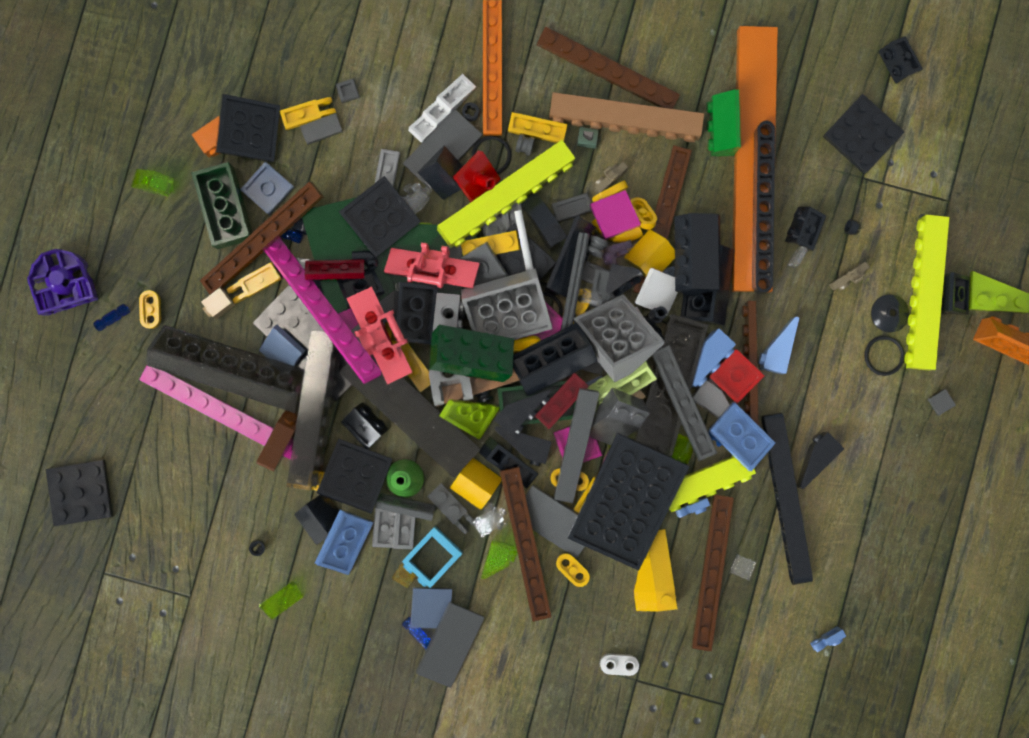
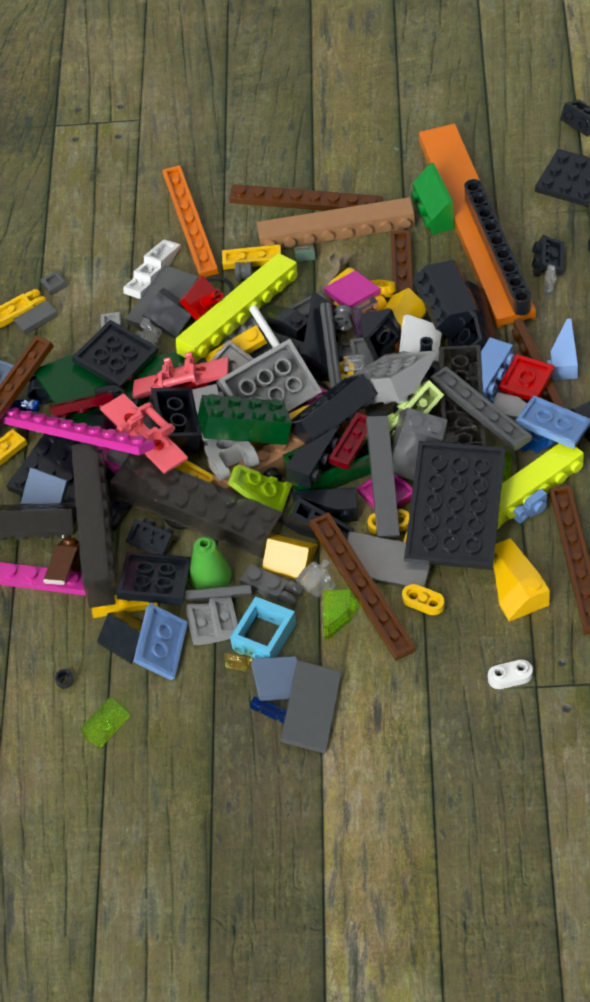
camera: 10 degrees left, 35 degrees down
black bush [462,102,479,122] -> none

